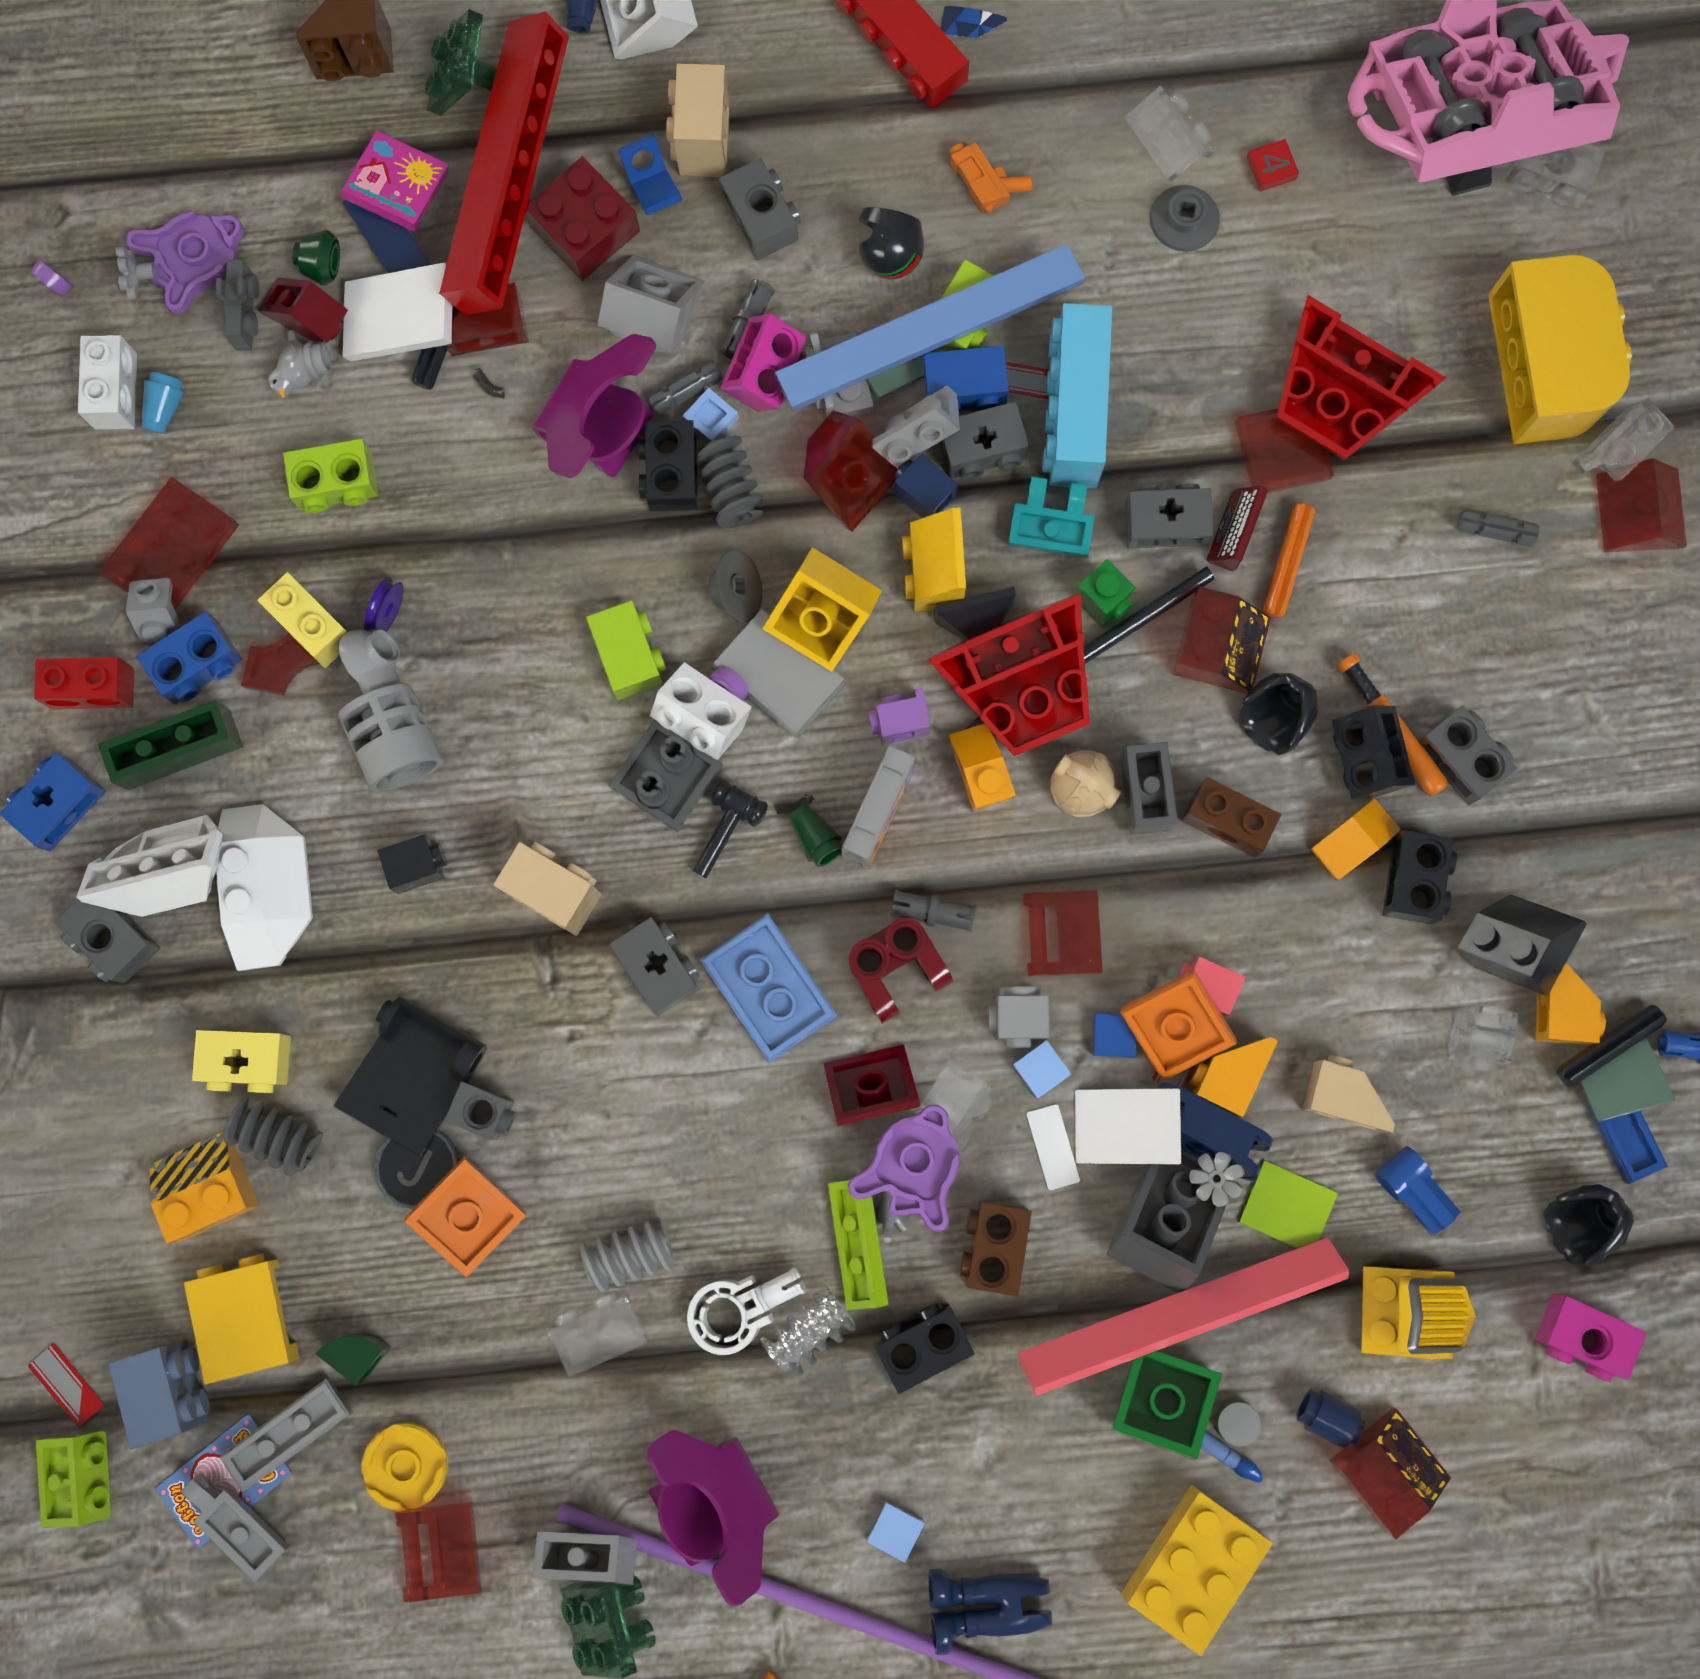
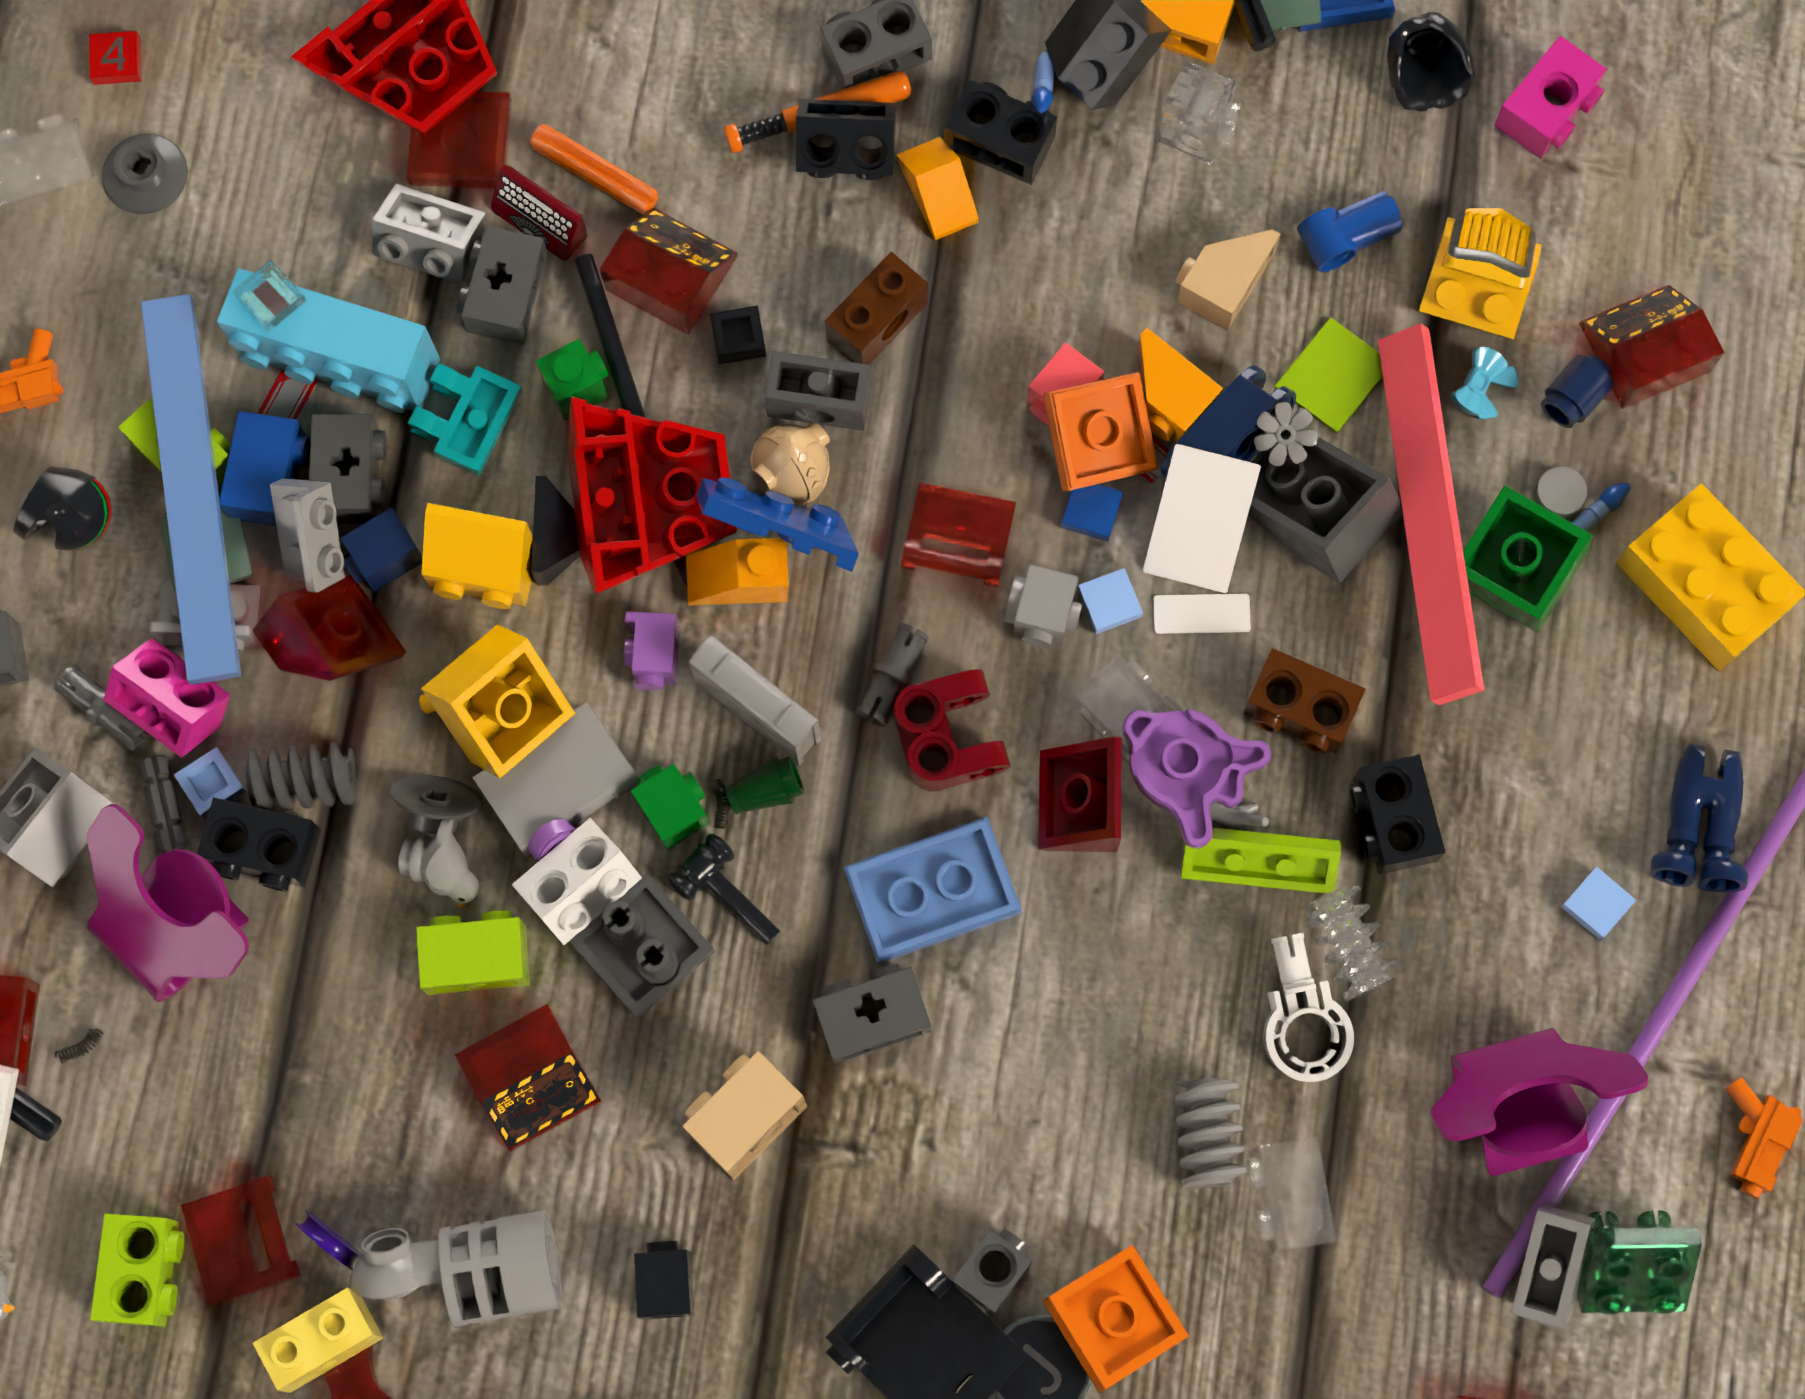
camera: 75 degrees left, 5 degrees down
black hair [1239,673,1318,755] -> none
none -> clear red plate [181,1175,300,1307]
none -> clear light blue tile [232,260,306,332]
none -> light grey bracket [372,184,486,283]
none -> light grey animal [399,819,479,908]
none -> slope [455,1004,602,1152]
none -> green brick [630,763,710,850]
none -> blue wing [696,478,859,572]
none -> black tile [710,305,767,364]
none -> piece [1031,51,1055,114]
none -> medium azure piece [1450,347,1519,420]

